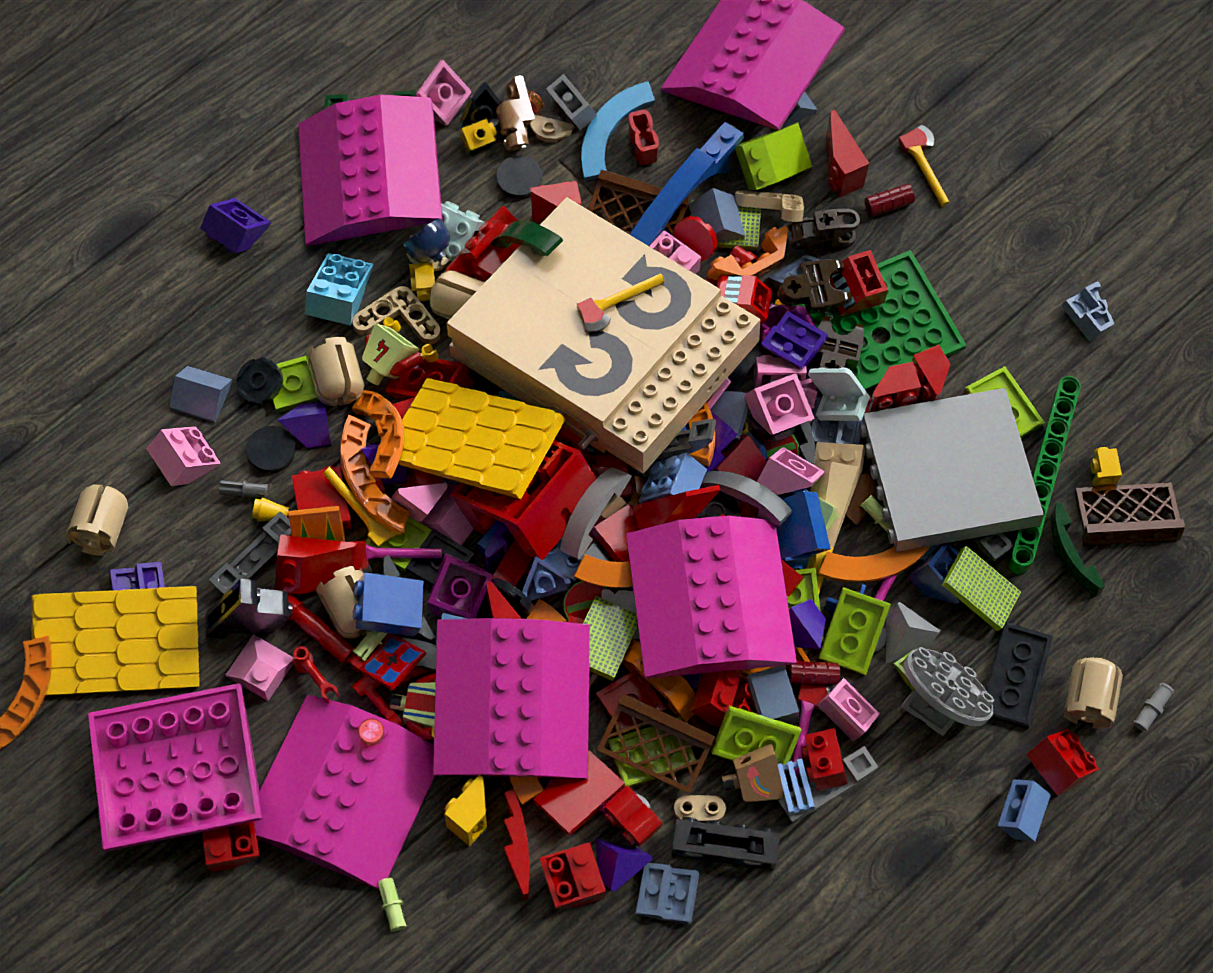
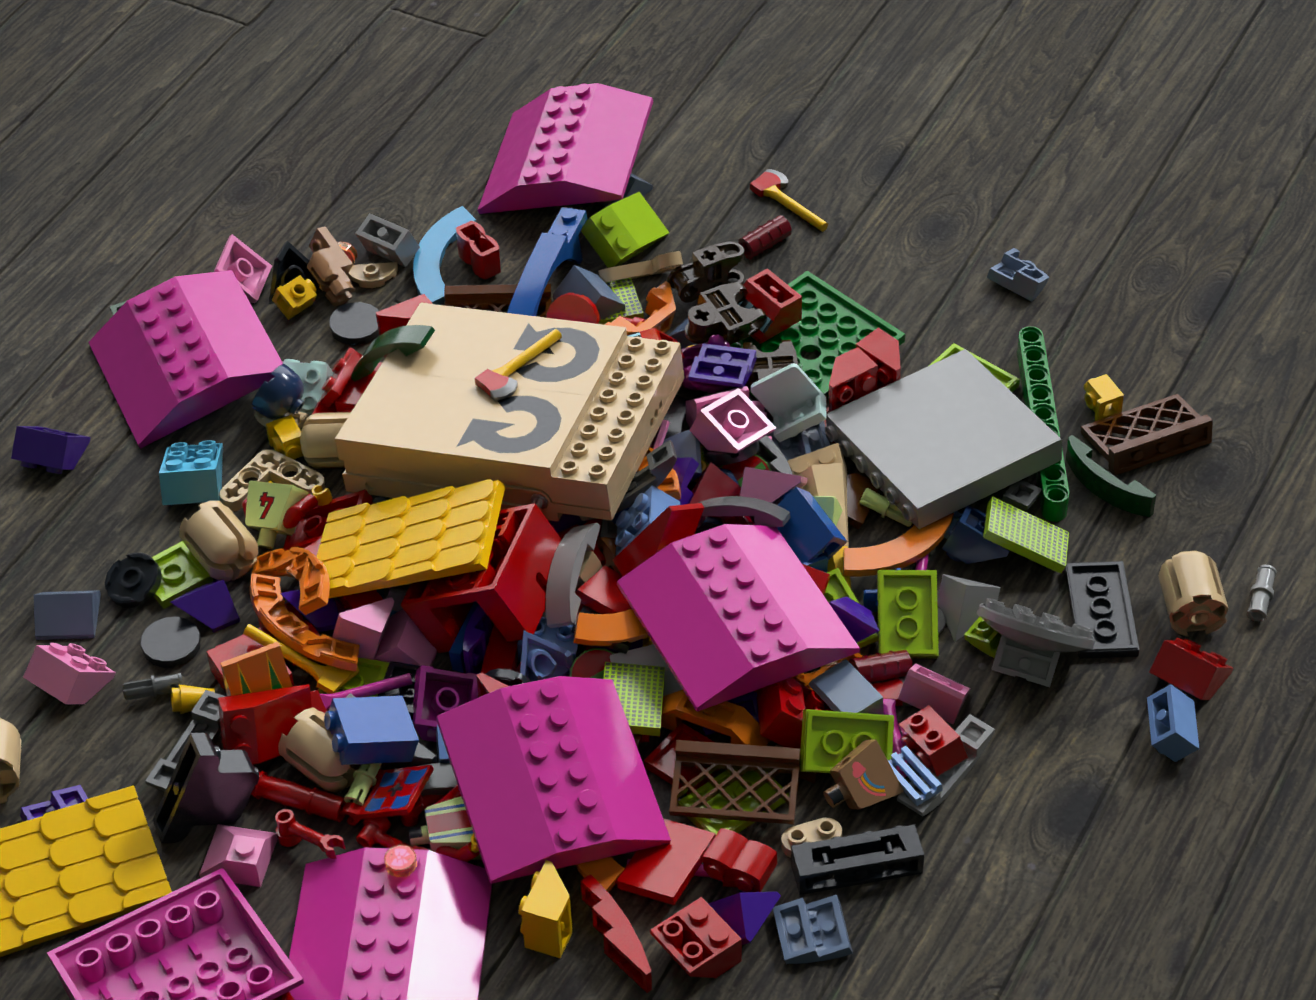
camera: 15 degrees left, 20 degrees down
red slope [826,110,869,198] -> none

